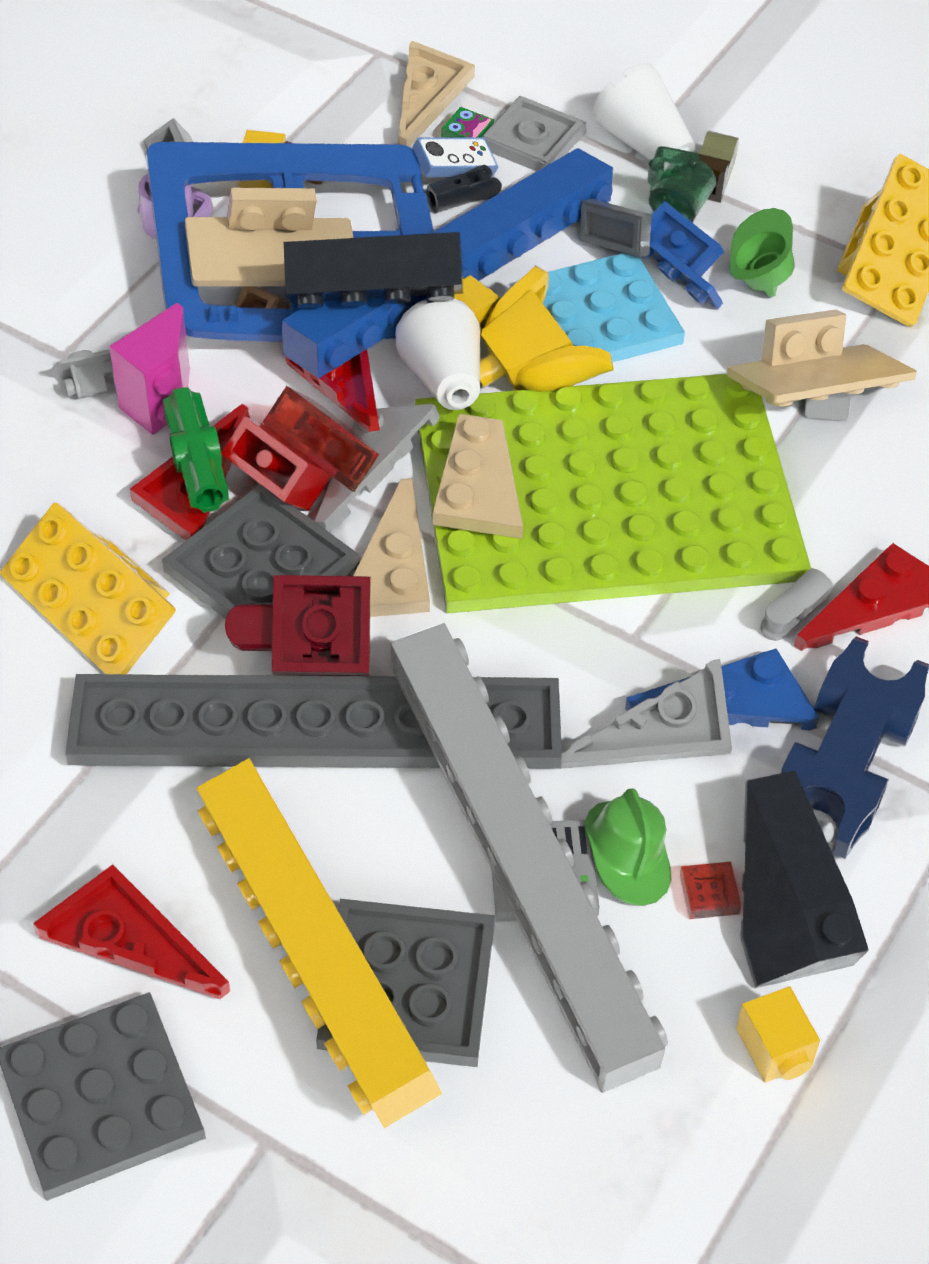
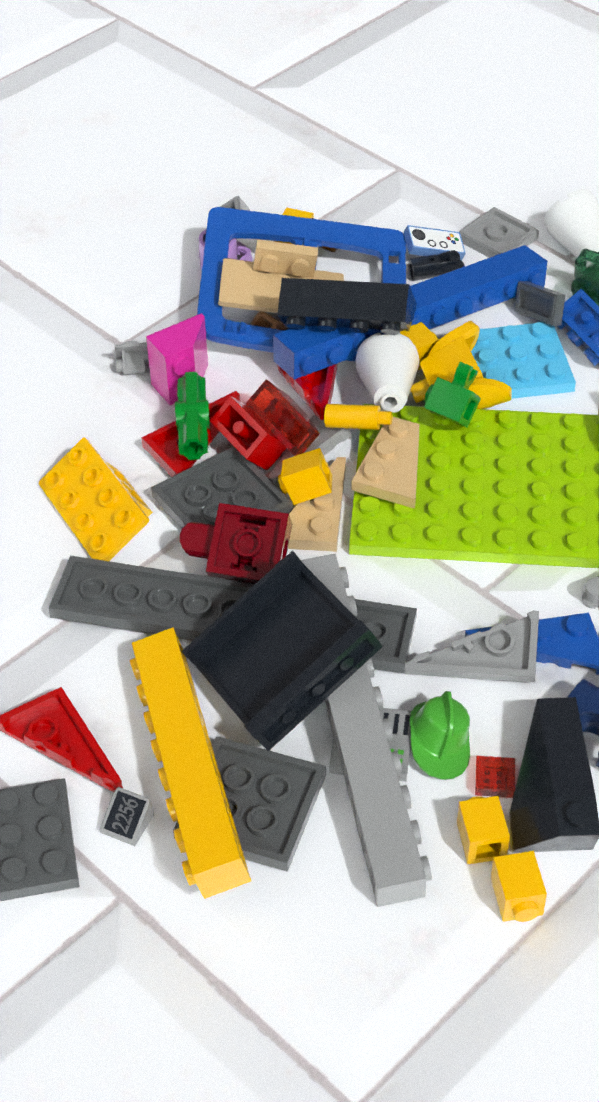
camera: 15 degrees right, 5 degrees down
tan wing [398,41,475,147] -> none
tile [441,107,494,137] -> none
none -> slope [99,787,154,846]
none -> black panel [181,550,383,752]
none -> yellow brick [278,448,332,505]
none -> yellow cylinder [324,404,393,430]
none -> green brick [424,362,481,428]
none -> yellow brick [457,796,510,865]

